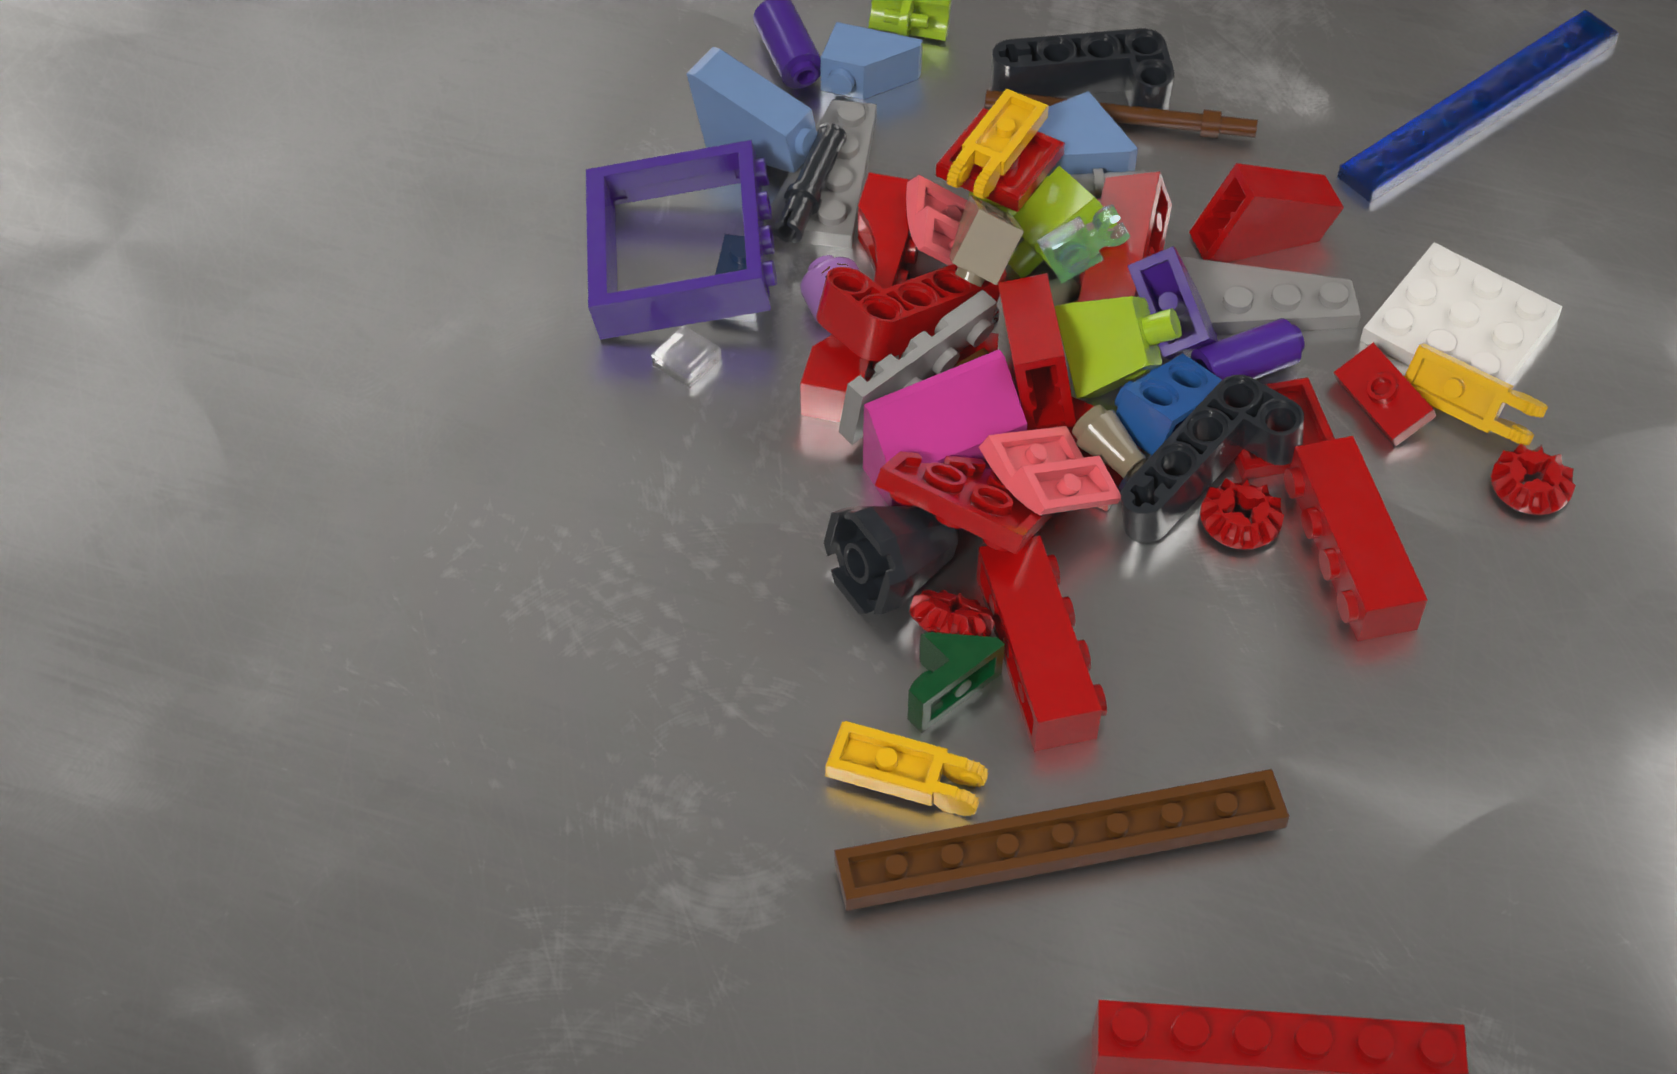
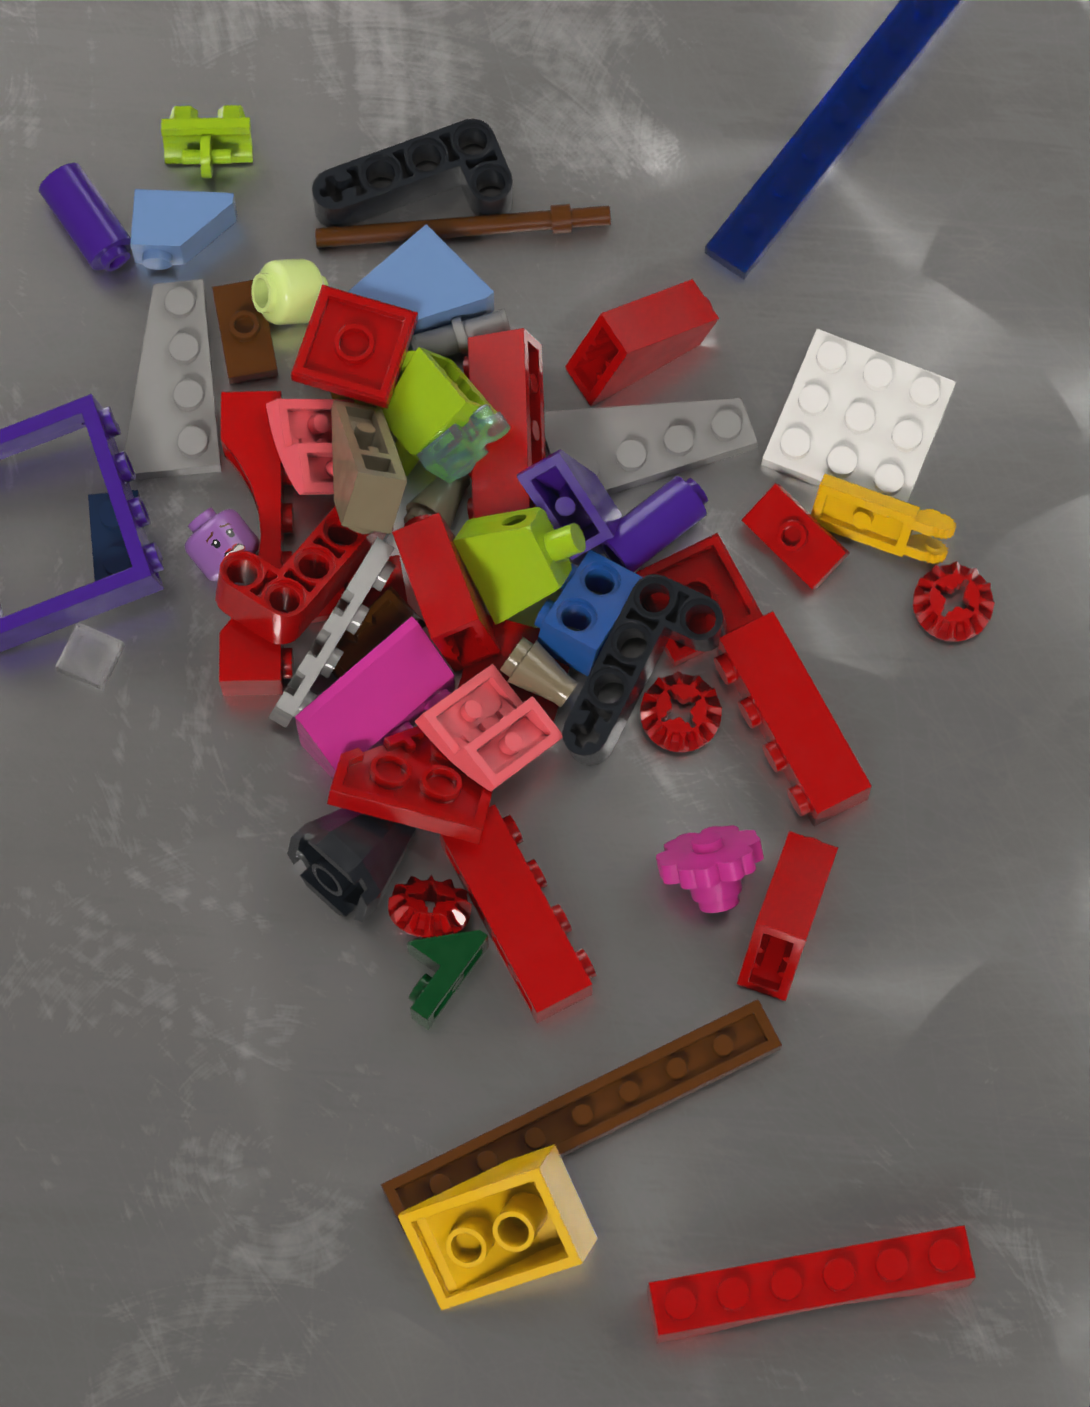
camera: 15 degrees left, 20 degrees up
medium blue slope [687,47,818,173] -> none
black pin [773,123,847,243] -> none
yellow hinge [825,721,989,817] -> none
yellow hinge [947,89,1049,200] -> none
none -> reddish brown plate [212,280,279,384]
none -> yellowish green head [251,259,329,325]
none -> yellow slope [398,1144,598,1311]
none -> dark pink plant [656,825,764,913]
none -> red slope [737,831,838,1001]

